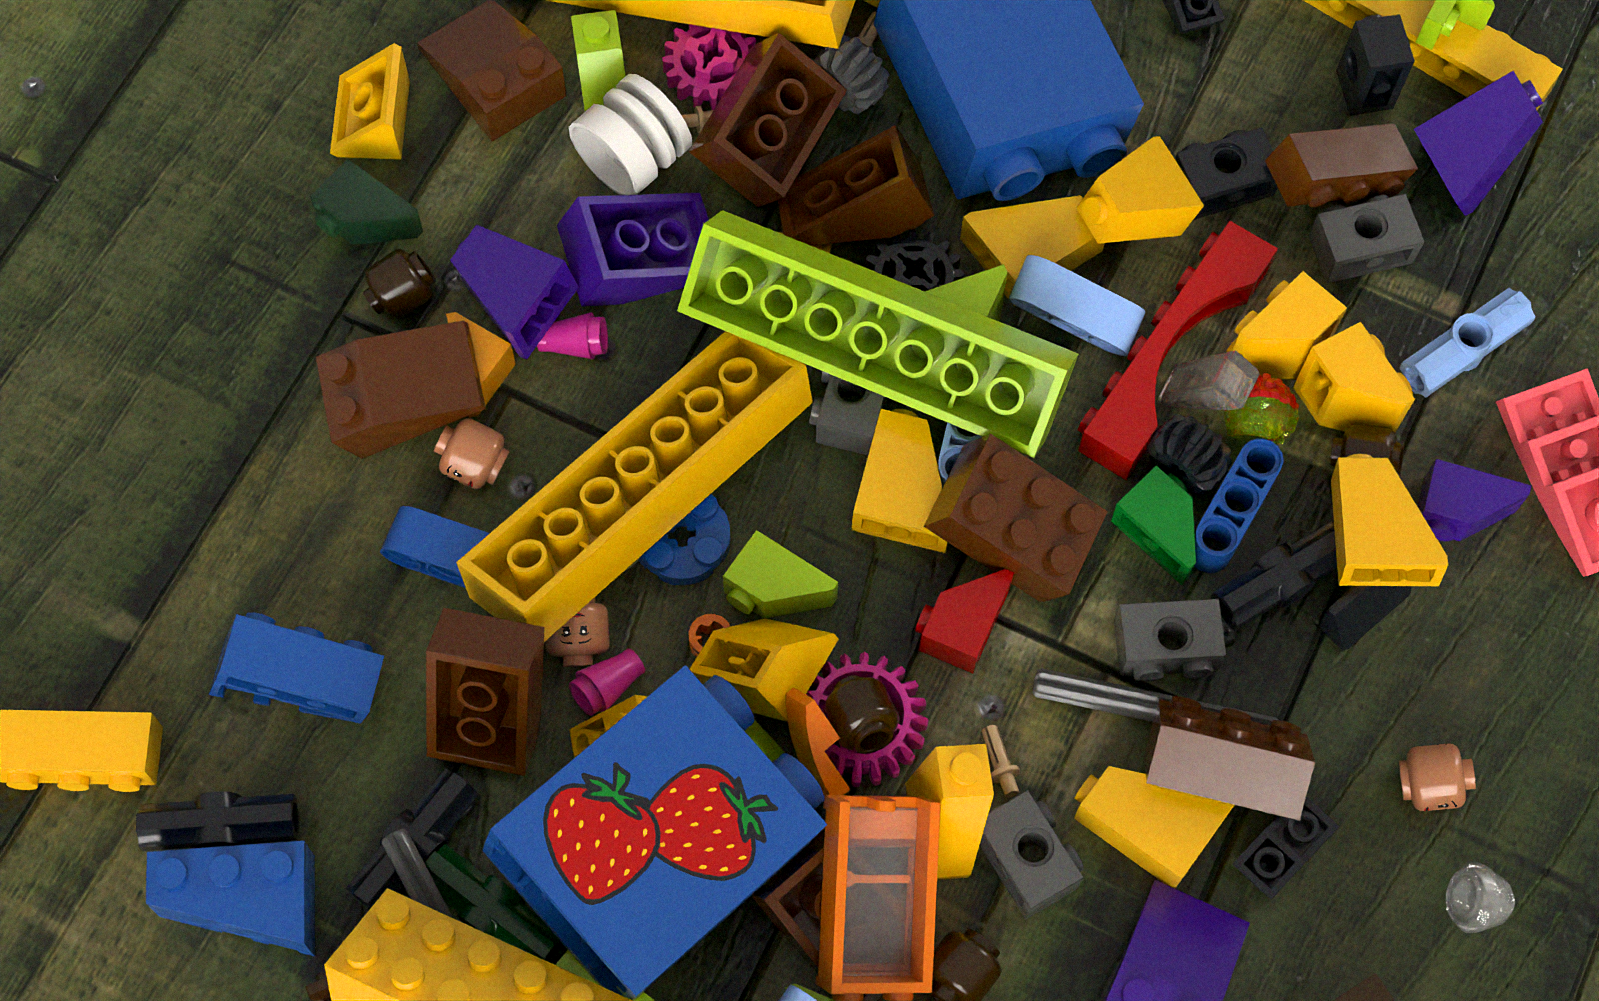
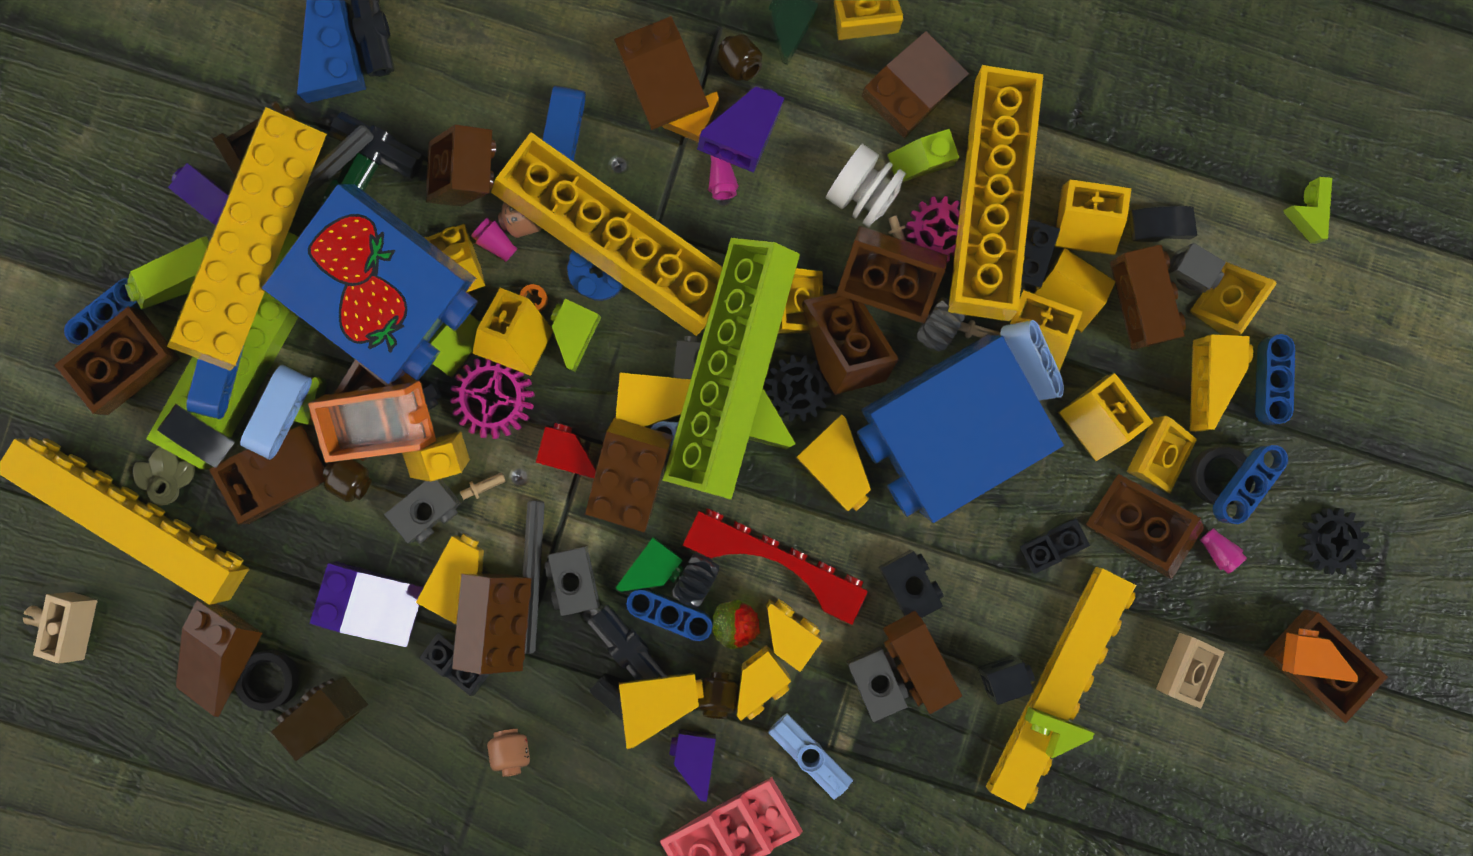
camera: 80 degrees right, 20 degrees up
blue wedge [209,613,384,723] -> none
nougat head [434,418,509,489] -> none
dark purple slope [557,193,709,307] -> none
orange slope [786,687,851,795] -> none
dark brown head [824,675,899,754] -> none
light blue beam [1008,255,1146,356] -> none
yellow slope [1076,136,1204,244] -> none
clear slope [1157,350,1259,410] -> none
dark purple slope [1414,71,1543,216] -> none
clear cone [1446,862,1515,933] -> none

